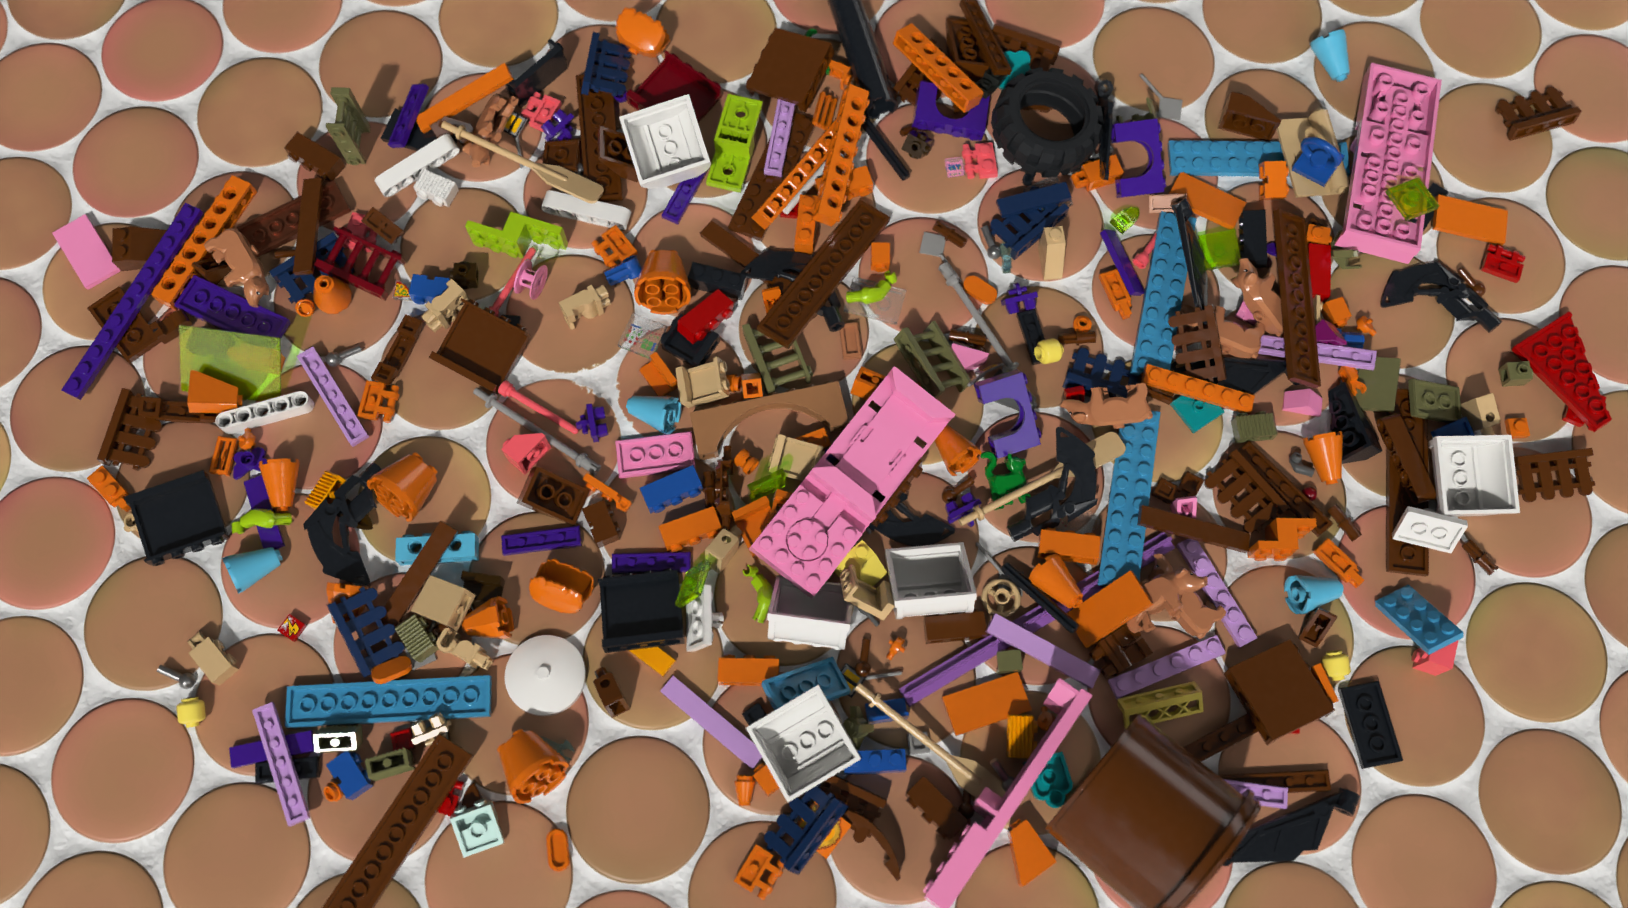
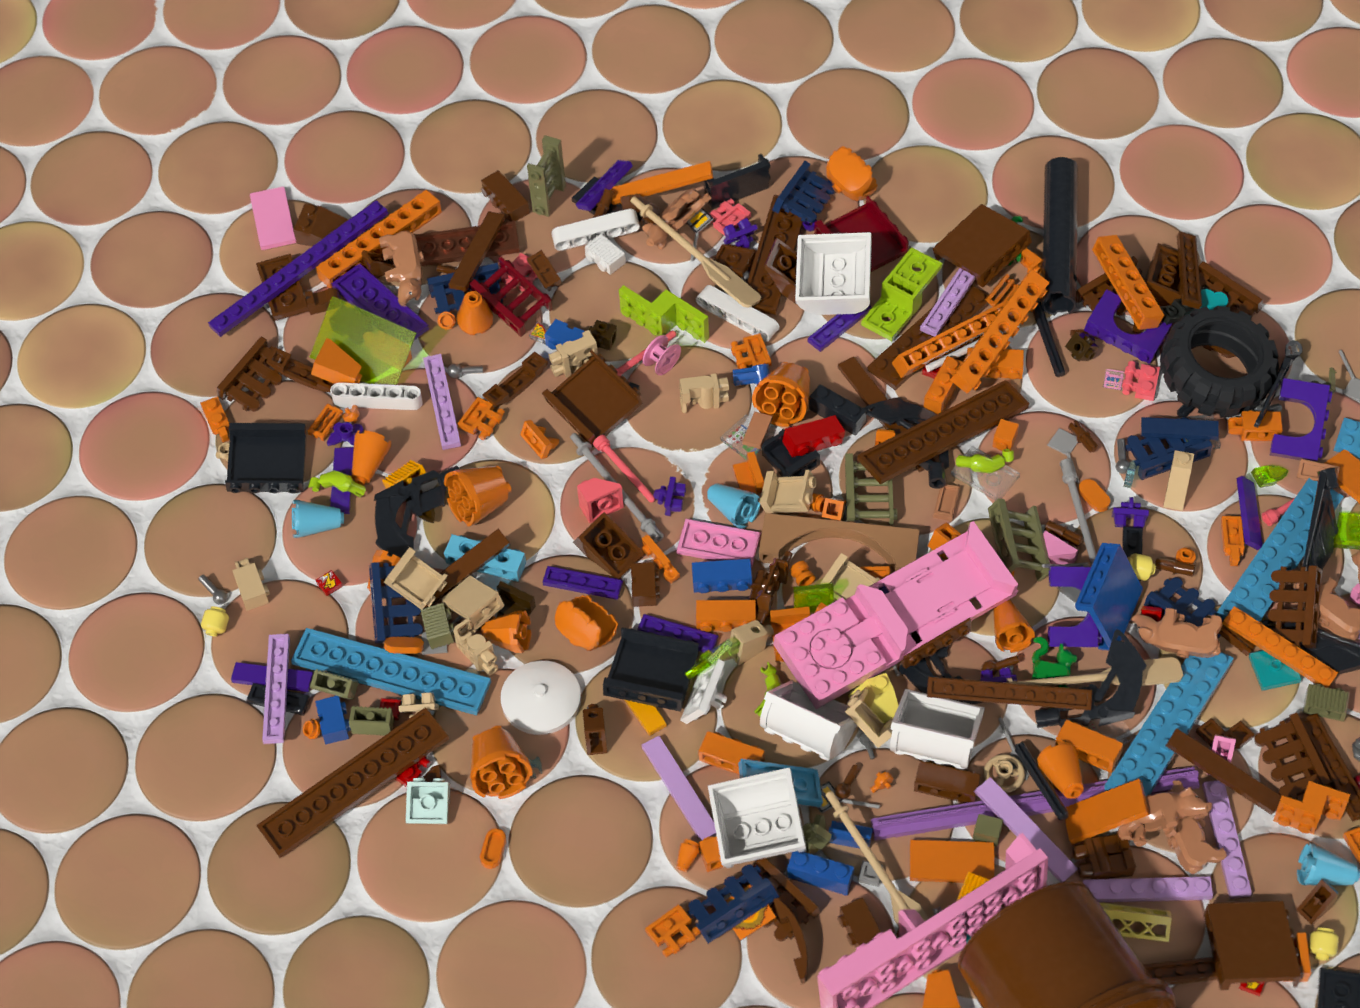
camera: 25 degrees right, 15 degrees down
none -> tan panel [384,547,448,610]
none -> orange tile [520,419,560,459]
none -> reddish brown axle [593,189,615,218]
none -> nougat tile [742,411,772,449]
none -> reddish brown tile [927,677,1092,710]
none -> blue panel [1075,543,1143,651]

